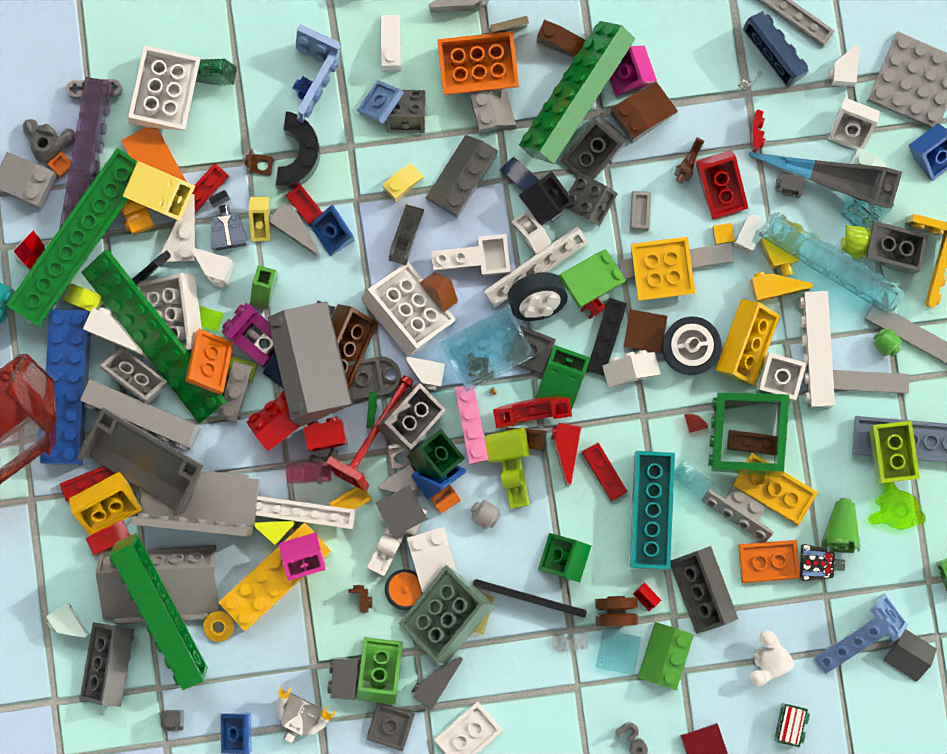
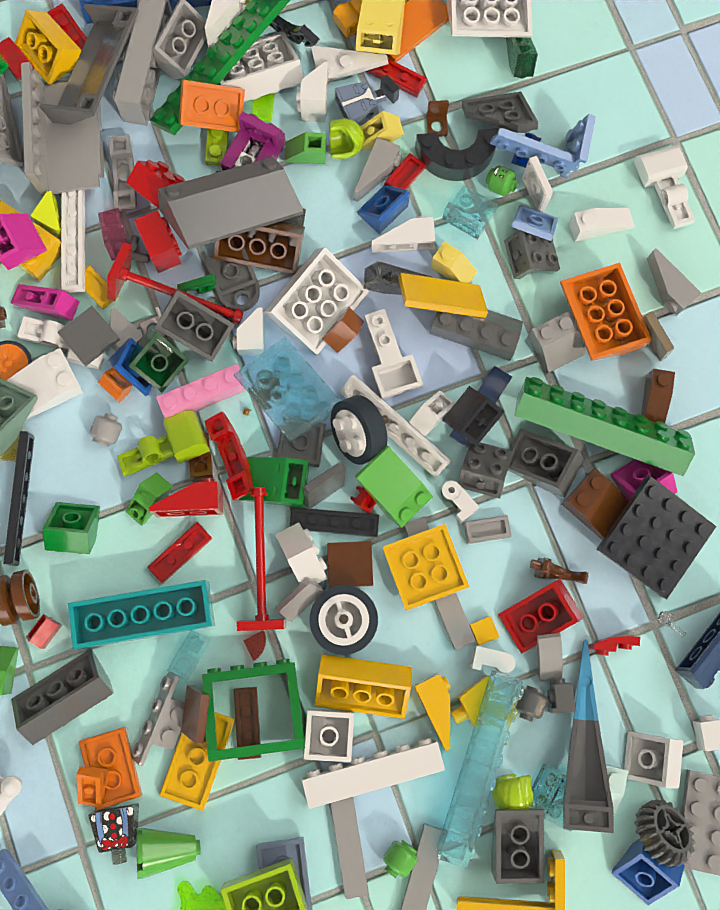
camera: 75 degrees right, 5 degrees down
light grey plate [218,361,253,422] -> none
none -> dark pink slope [11,284,80,321]
none -> orange slope [76,766,109,808]
none -> light grey slope [109,135,137,212]
none -> bright green slope [126,472,173,526]
none -> reddish brown tile [181,685,210,743]
none -> red tile [237,487,286,631]
none -> light grey tile [275,577,324,621]
none -> dark grey tile [304,462,345,510]
none -> lime piece [329,118,364,159]
none -> white slope [371,216,435,253]
none -> yellow tile [398,273,488,318]
none -> white leg [441,481,479,524]
none -> clear light blue bracket [442,186,498,240]
none -> dark grey plate [462,91,538,133]
none -> bright green head [486,165,518,196]
none -> dark grey head [514,685,547,722]
none -> white tile [522,156,553,212]
none -> light grey slope [536,633,563,681]
none -> black plate [596,476,717,600]
none -> dark grey gear [634,799,696,867]

